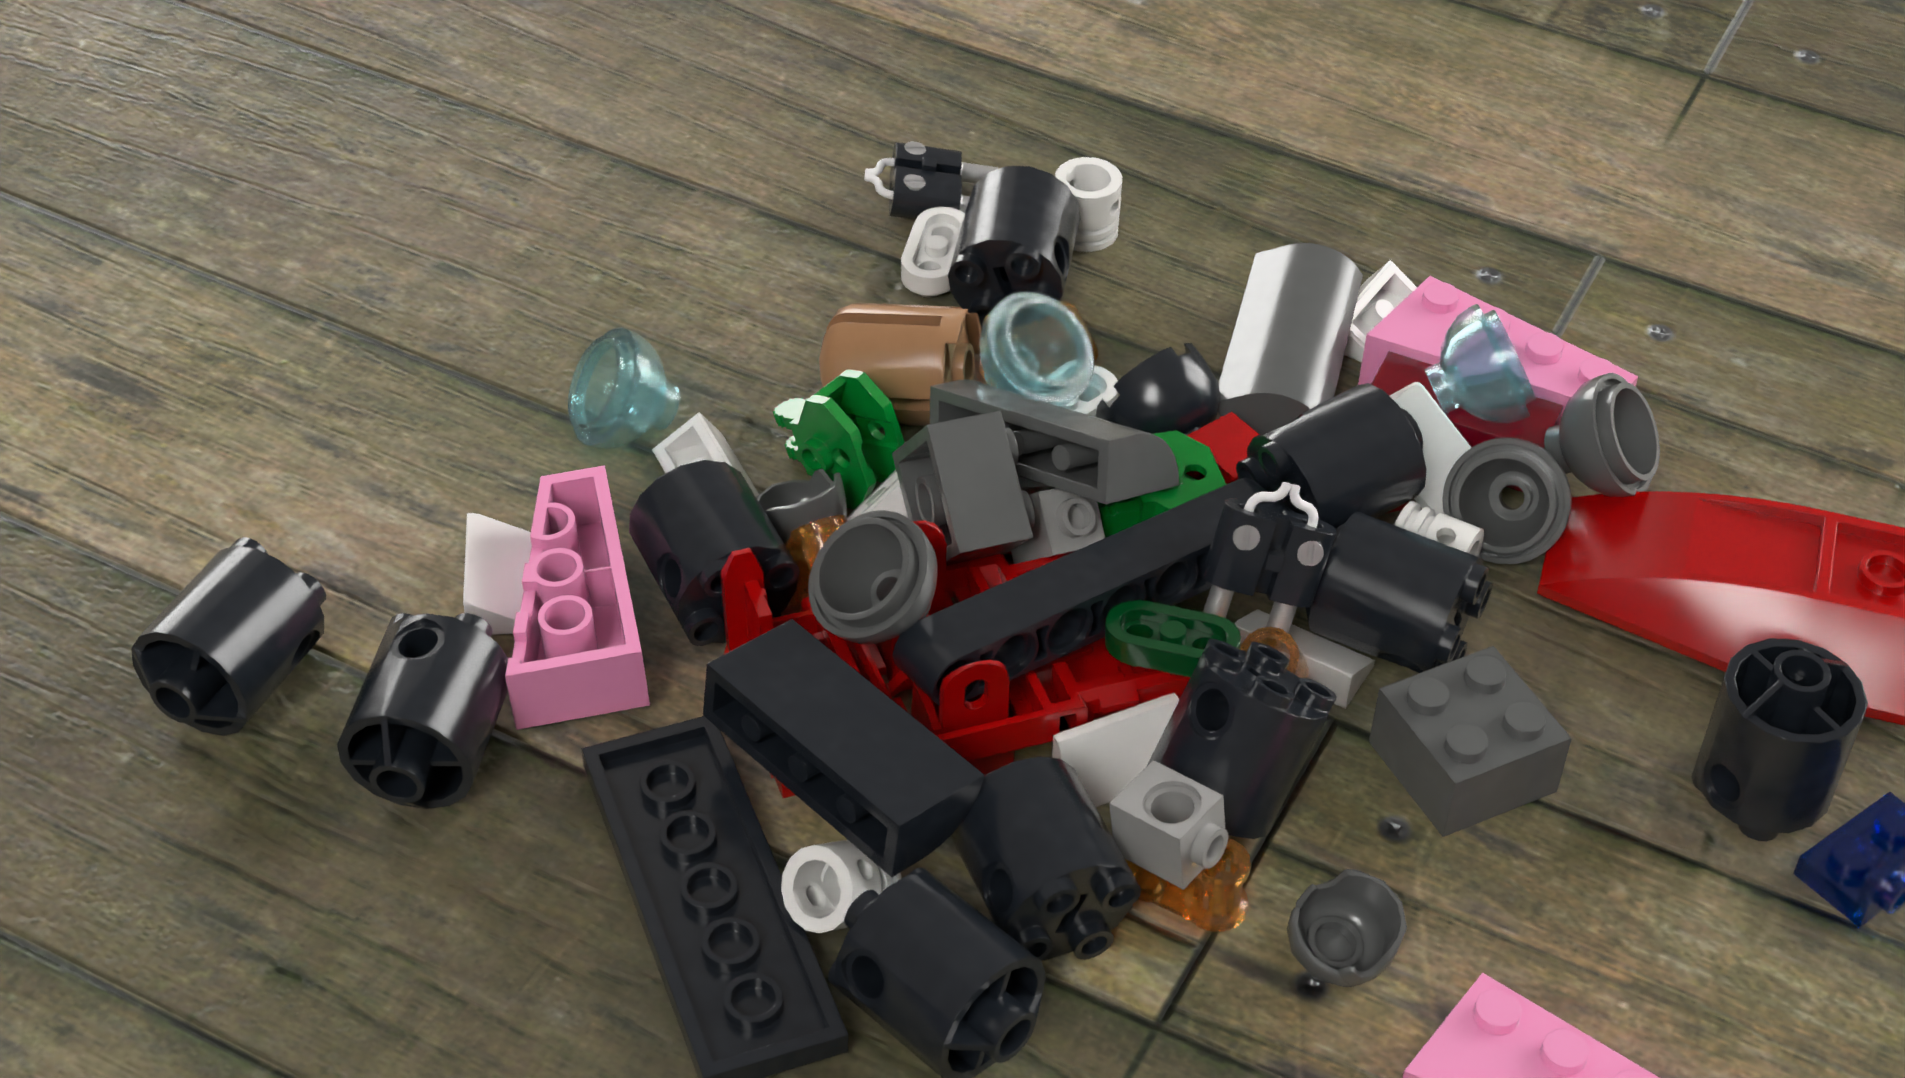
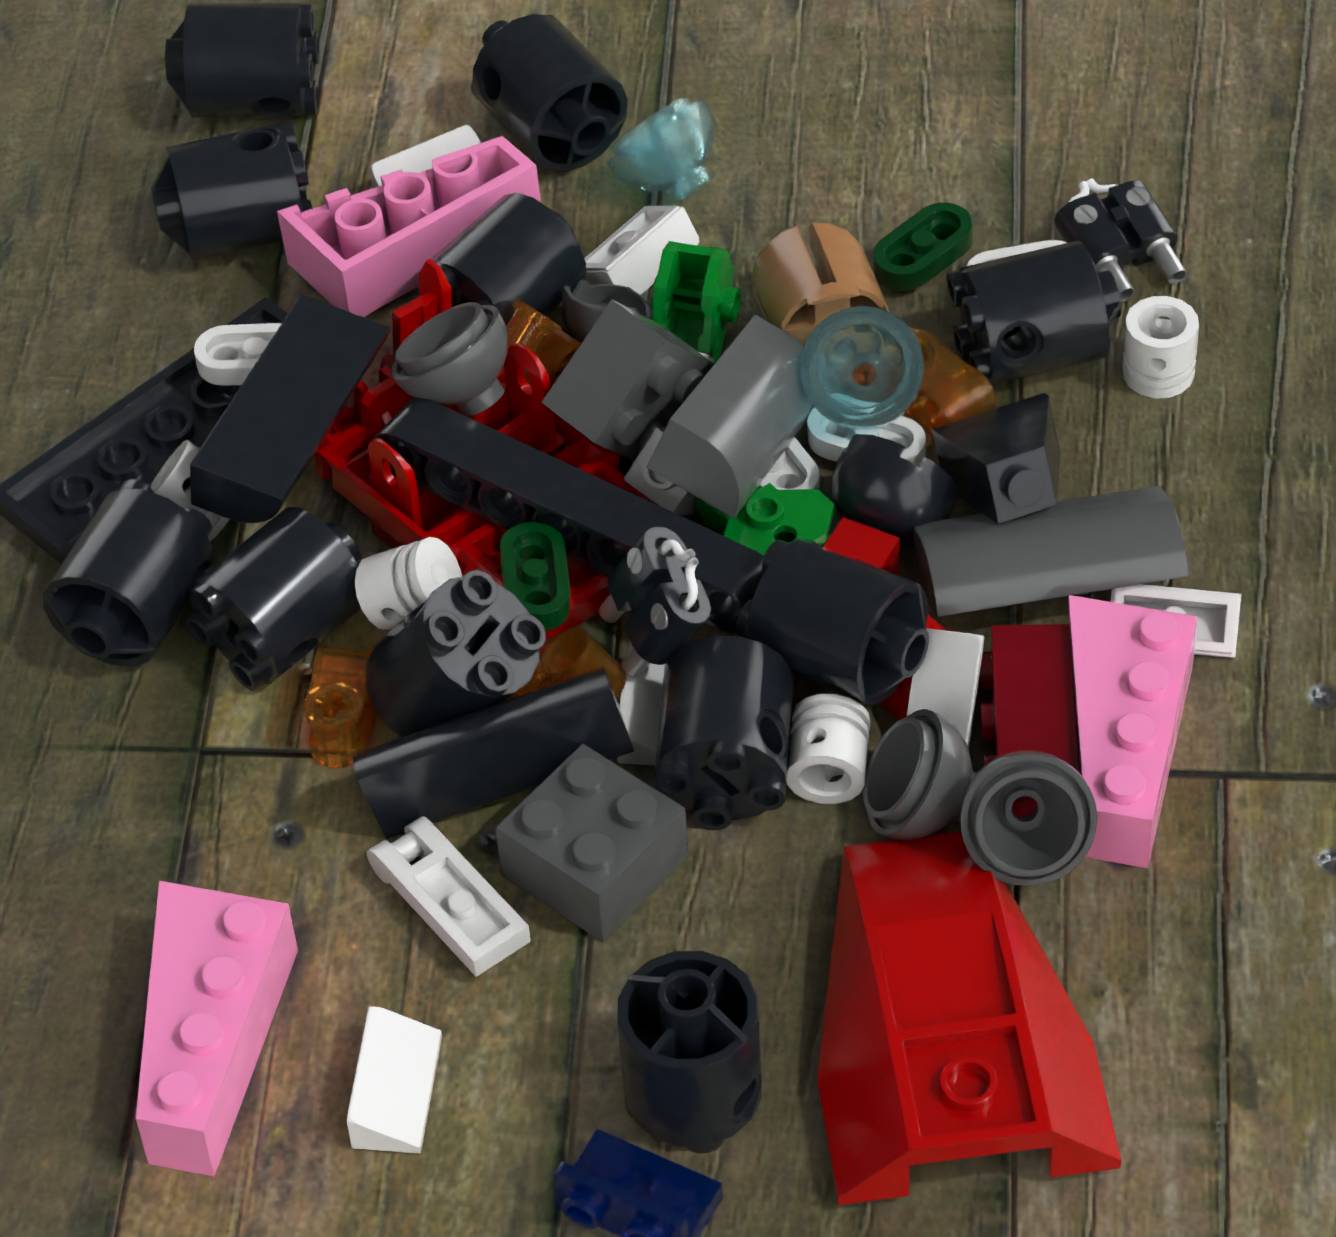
camera: 70 degrees right, 5 degrees up
light grey brick [1109,760,1228,890] -> none
dark grey hair [1287,869,1407,987] -> none
clear light blue piece [1424,304,1536,424] -> none
none -> white plate [194,323,281,386]
none -> white slope [347,1006,442,1154]
none -> black brick [353,666,634,839]
none -> white piece [355,537,462,630]
none -> white plate [366,816,531,977]
none -> black cylinder [471,14,628,172]
none -> dark green plate [873,202,973,291]
none -> black slope [932,393,1061,524]

